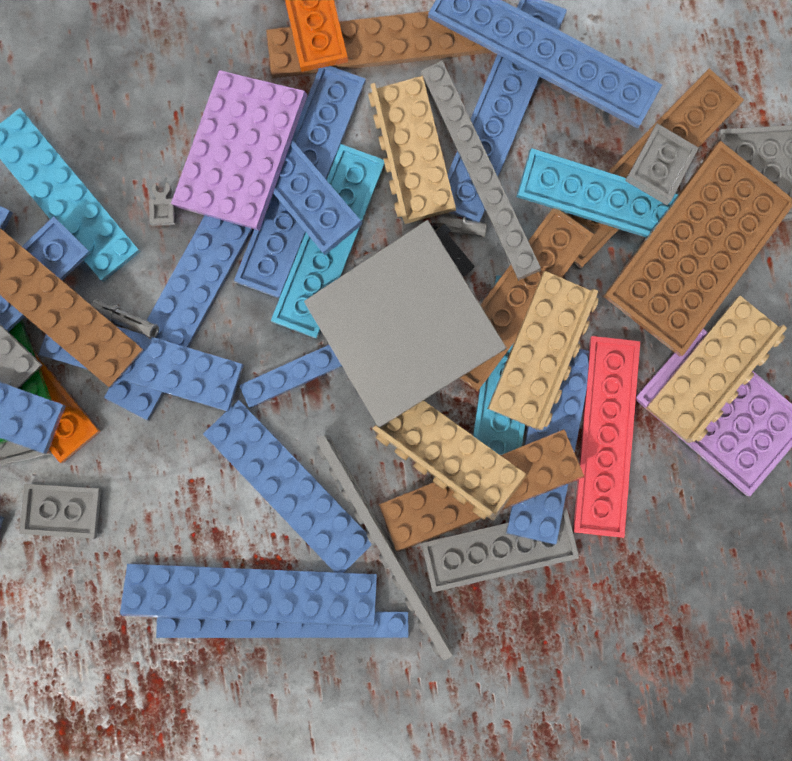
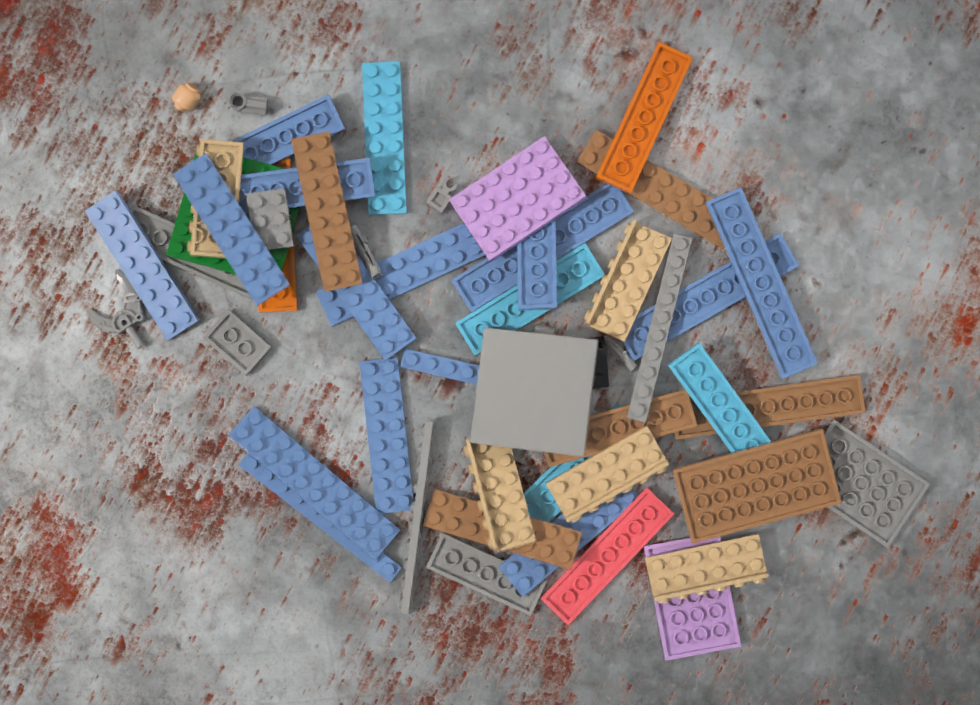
camera: 35 degrees right, 5 degrees up
light grey plate [625,124,698,205] -> none

